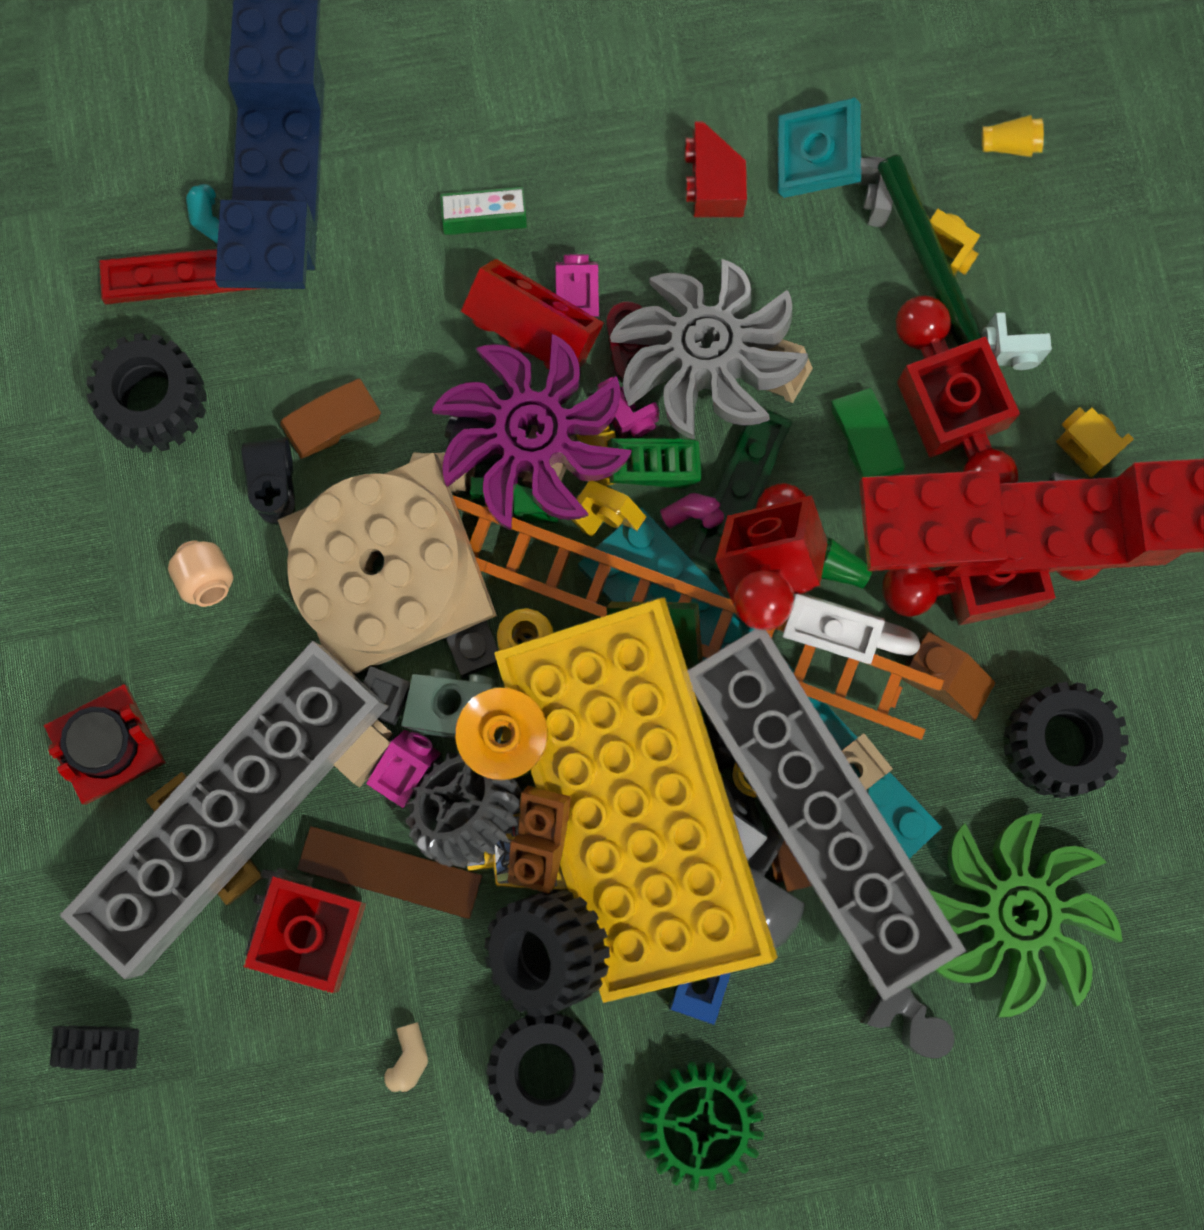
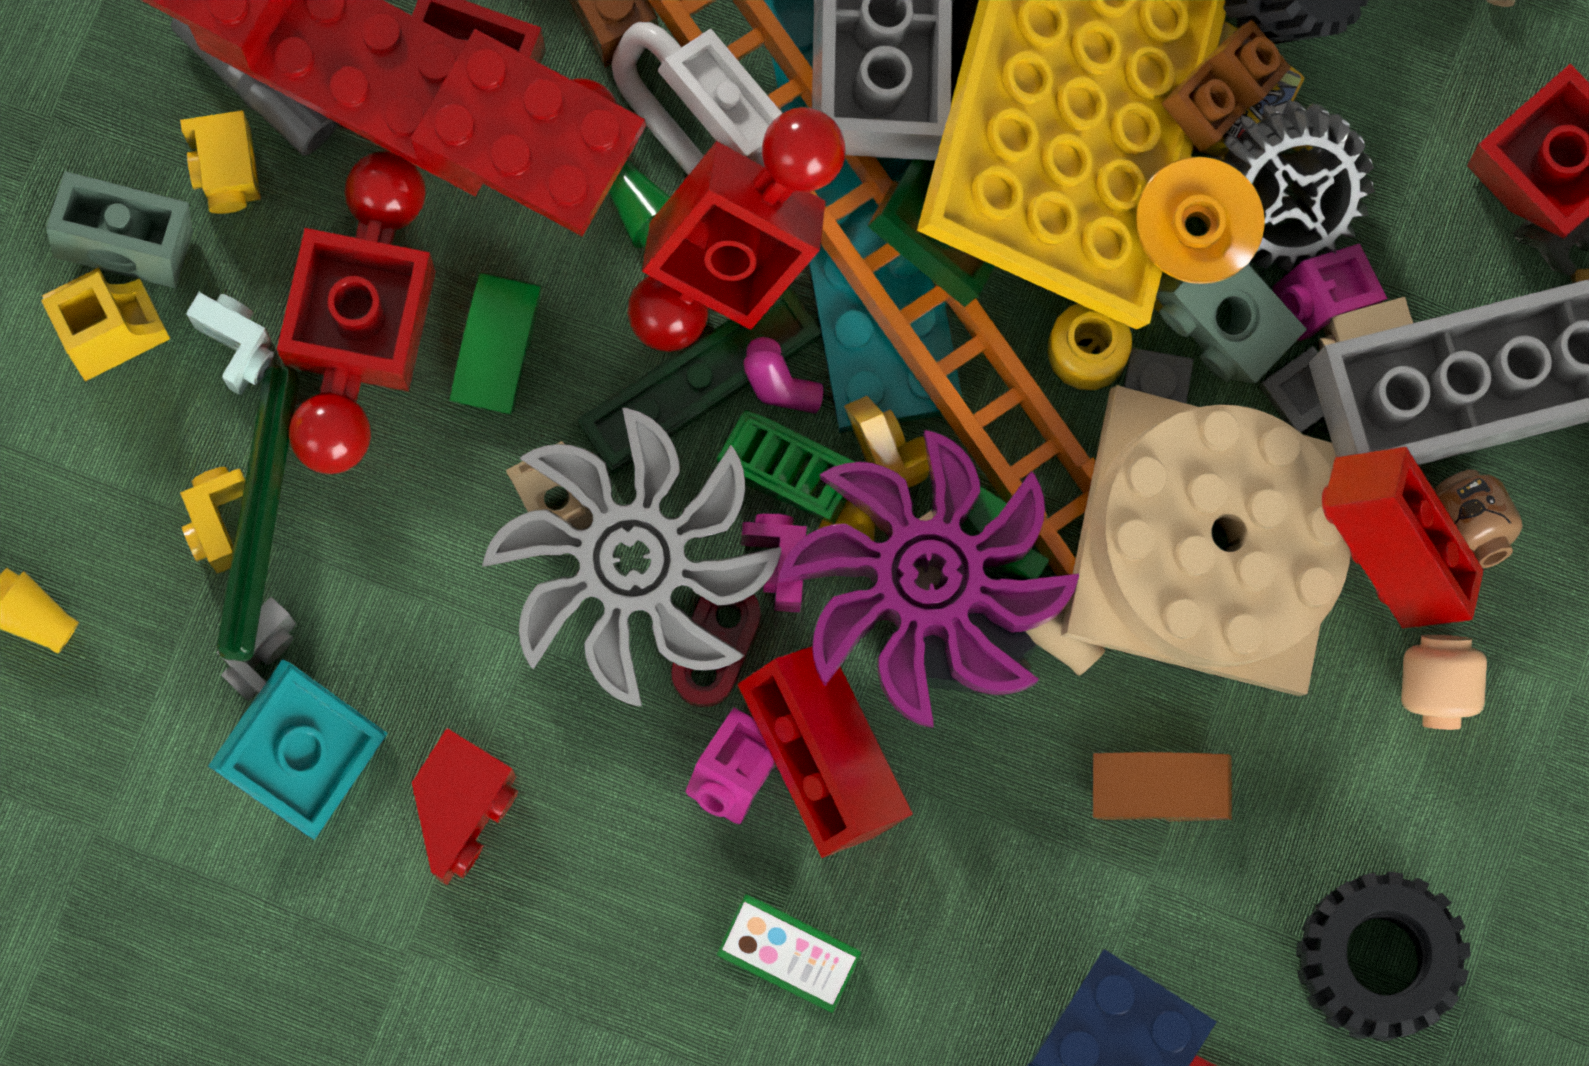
camera: 145 degrees left, 0 degrees up
black piece [242,437,296,525] -> none
reddish brown tile [297,826,483,919] -> none
none -> yellow brick [41,267,170,381]
none -> sand green brick [46,171,193,288]
none -> red brick [1322,447,1484,629]
none -> medium nougat head [1434,470,1523,569]

